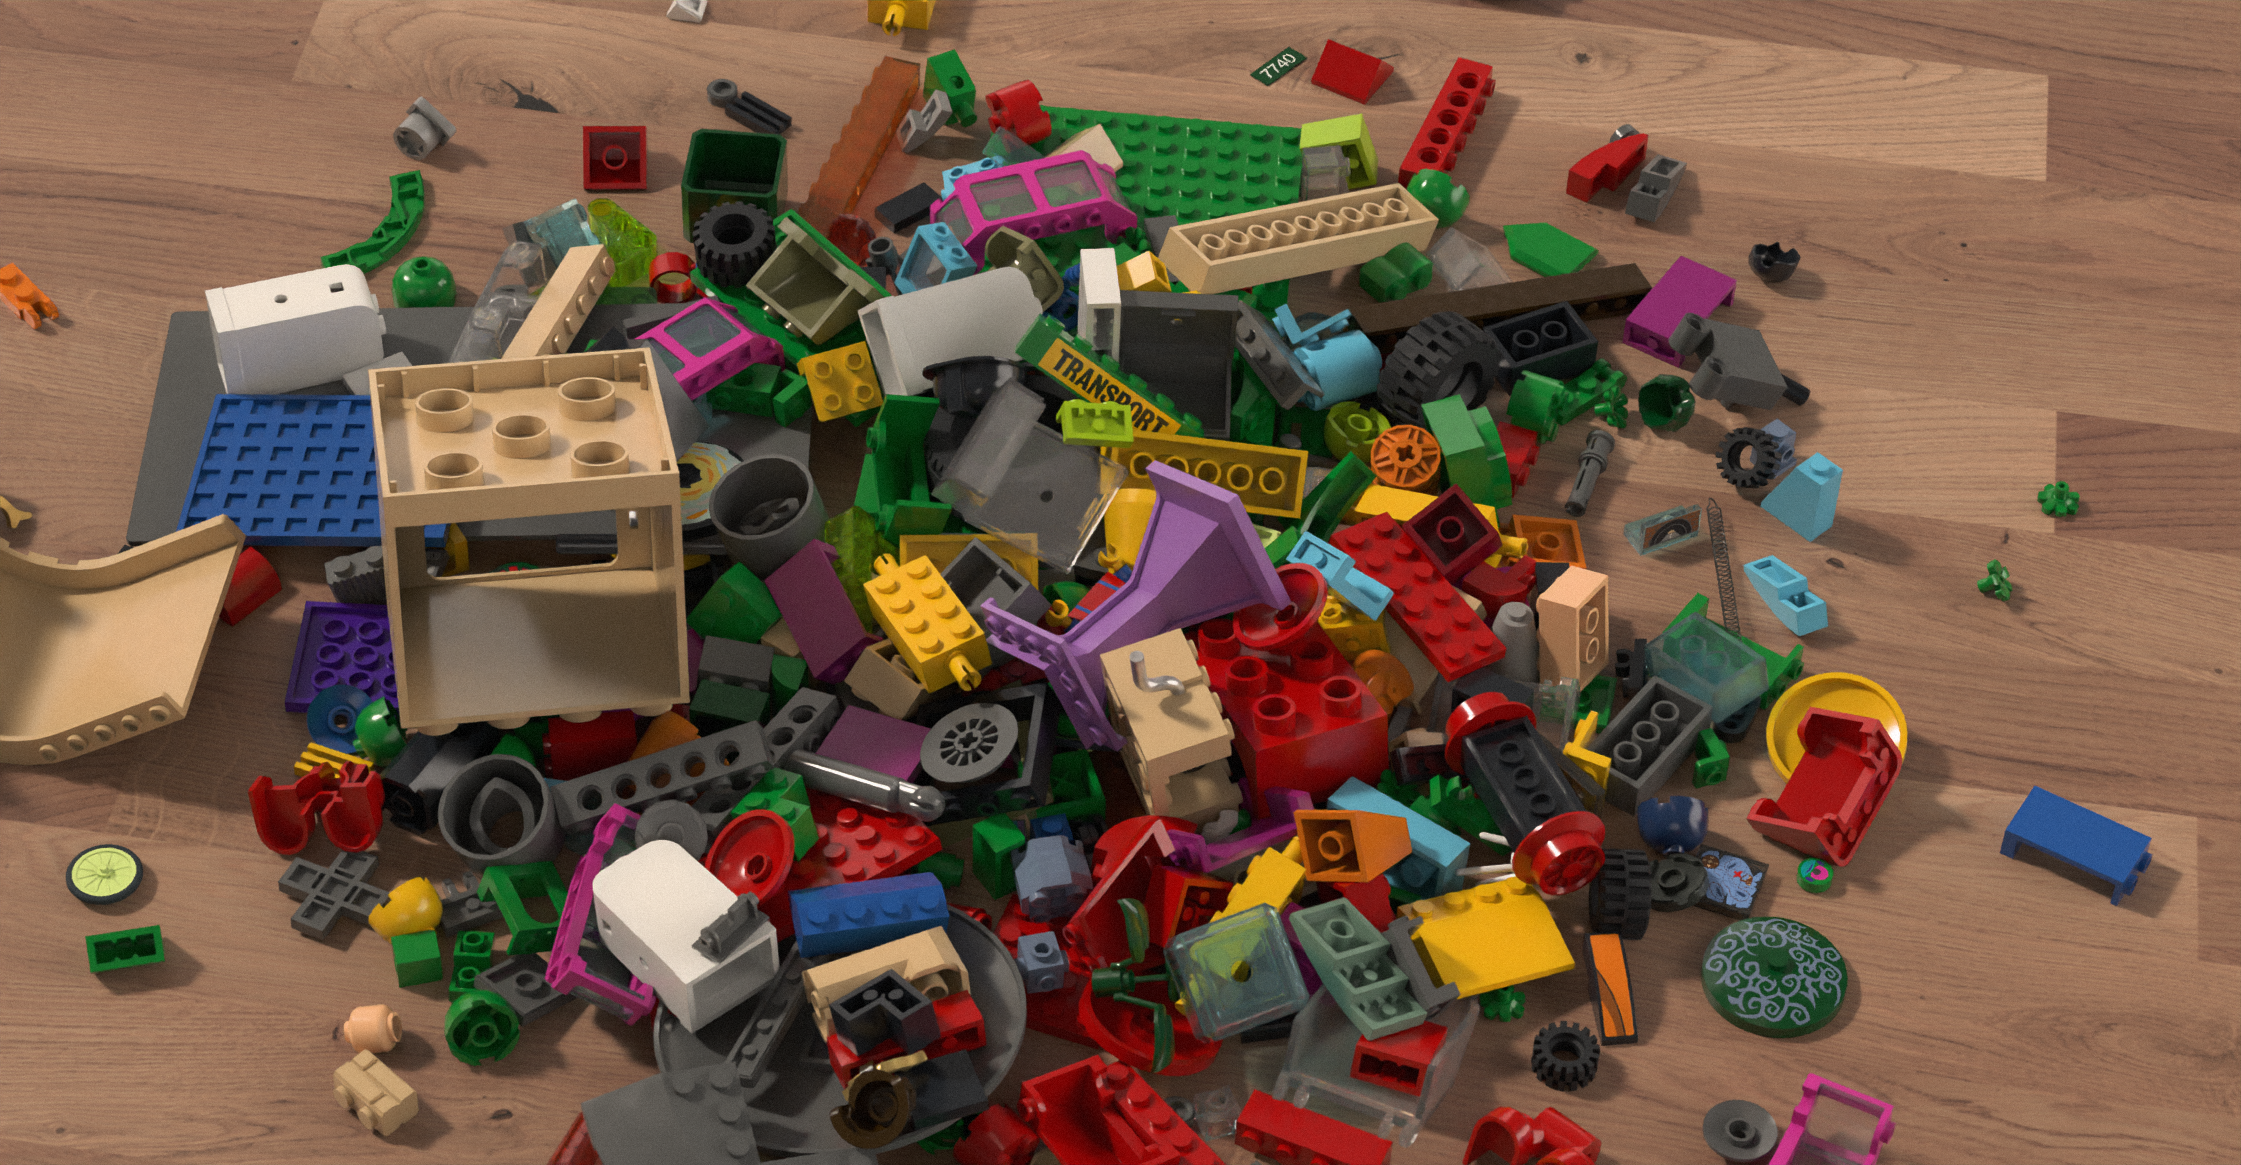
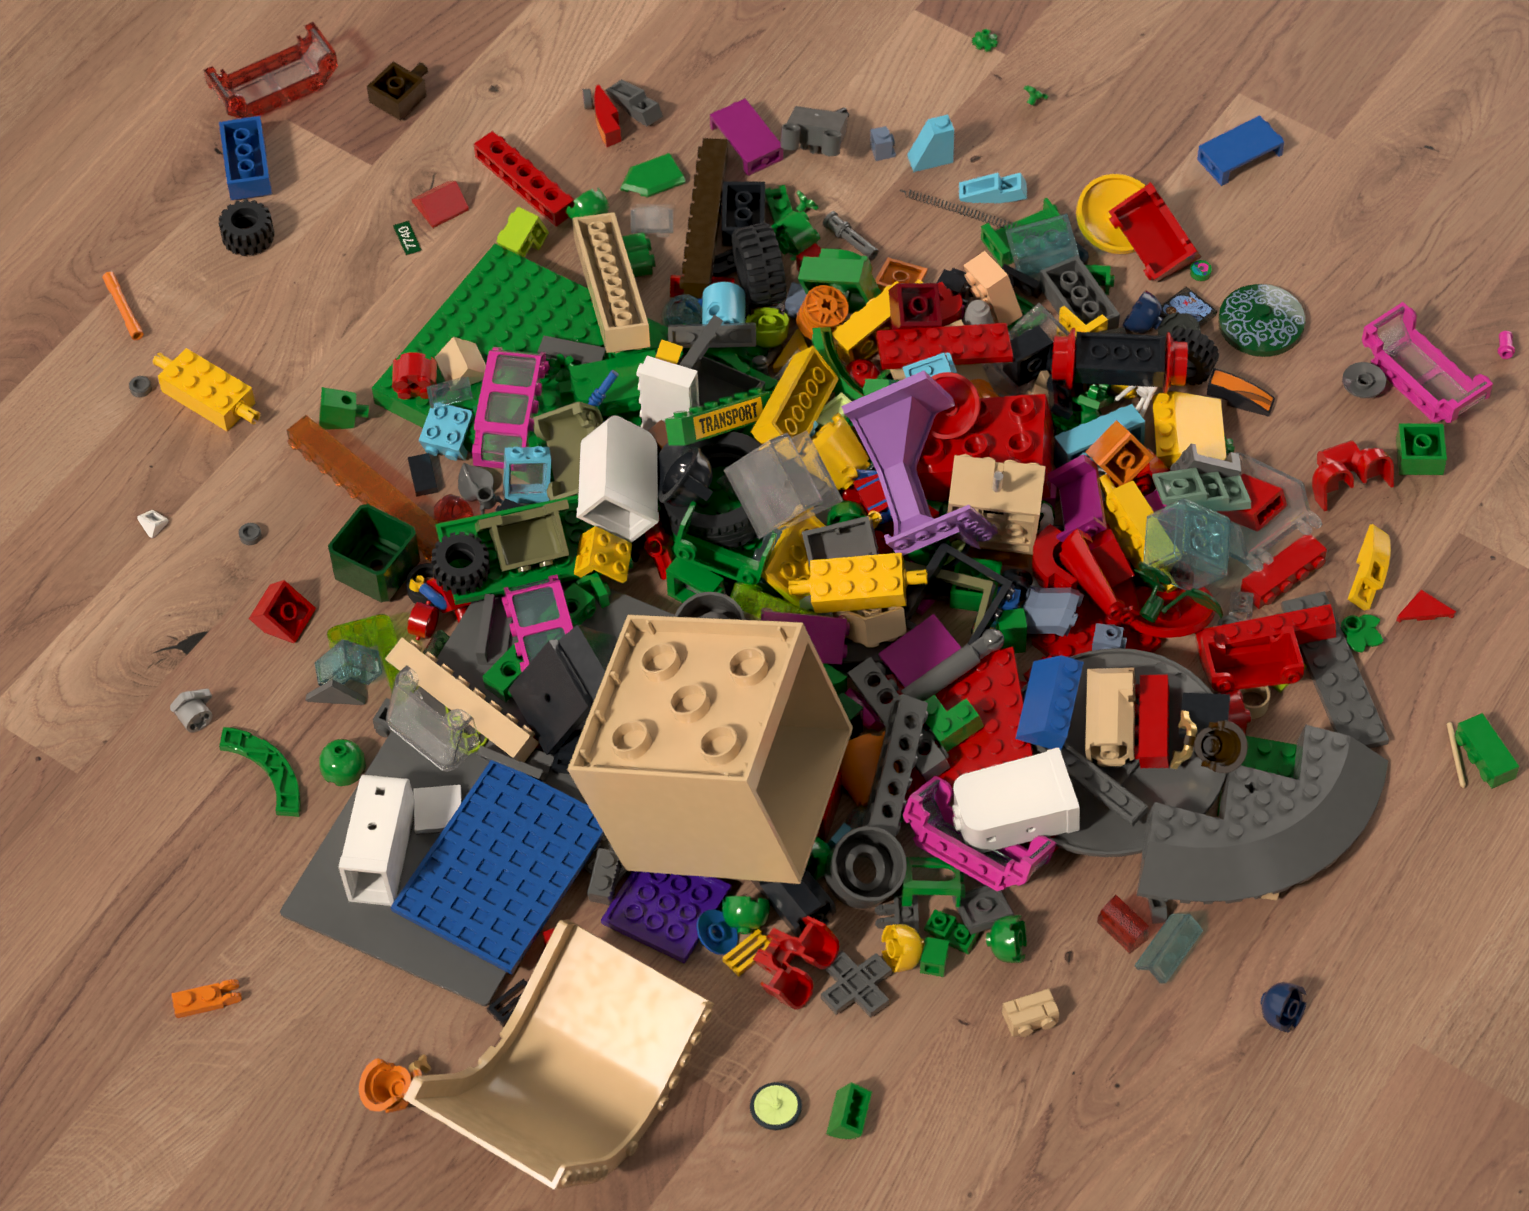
camera: 60 degrees left, 10 degrees up
light nougat head [344,1004,402,1054] -> none
dark grey tile [634,799,708,861] -> none
dark grey hinge [692,892,769,963] -> none
red dish [705,809,795,908] -> none
black tile [725,91,792,135] -> none
black brick [829,969,941,1056] -> none
light grey slope [896,90,953,153] -> none
dark grey piece [920,703,1018,783] -> none
lime bracket [1056,399,1134,448] -> none
medium azure bracket [1272,304,1352,347] -> none
clear brick [1299,145,1350,202] -> none
black tyre [1531,1021,1600,1091] -> none
panel [1623,504,1702,556] -> none
dark green hair [1638,374,1696,432] -> none
black tyre [1716,427,1781,489] -> none
black hair [1748,242,1801,283] -> none

